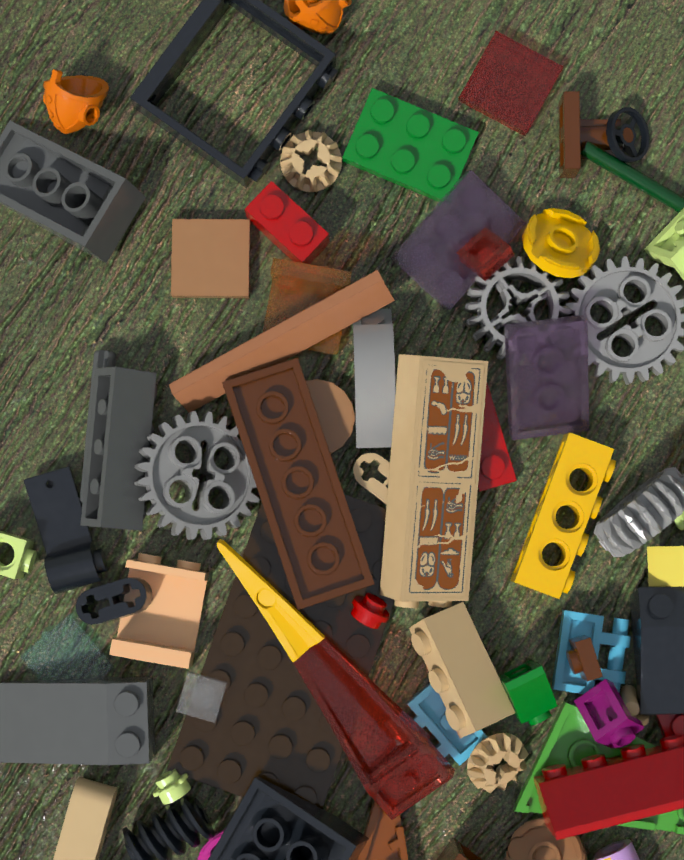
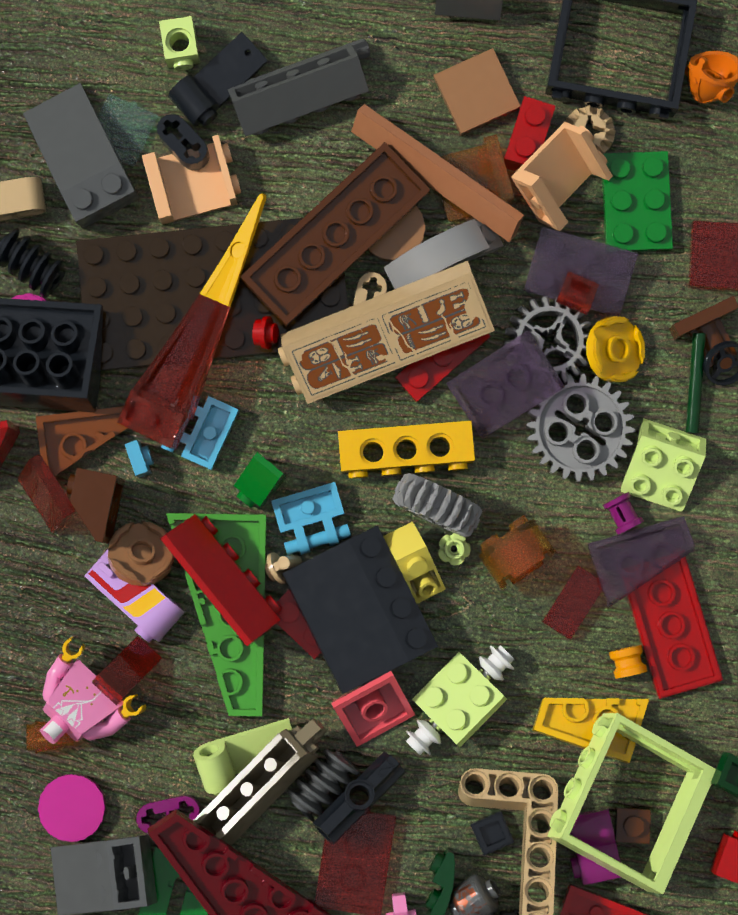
camera: 65 degrees right, 0 degrees up
light grey gear [134,411,260,540] -> none
yellowish green plate [153,769,191,805] -> none
clear plate [176,671,228,723] -> none
tan brick [409,602,516,738] -> none
tan gear [467,733,529,793] -> none
reddish brown plate [566,635,603,682] -> none
magenta bracket [574,679,644,749] -> none
none -> medium azure plate [124,440,154,478]
none -> light nougat panel [511,122,613,231]

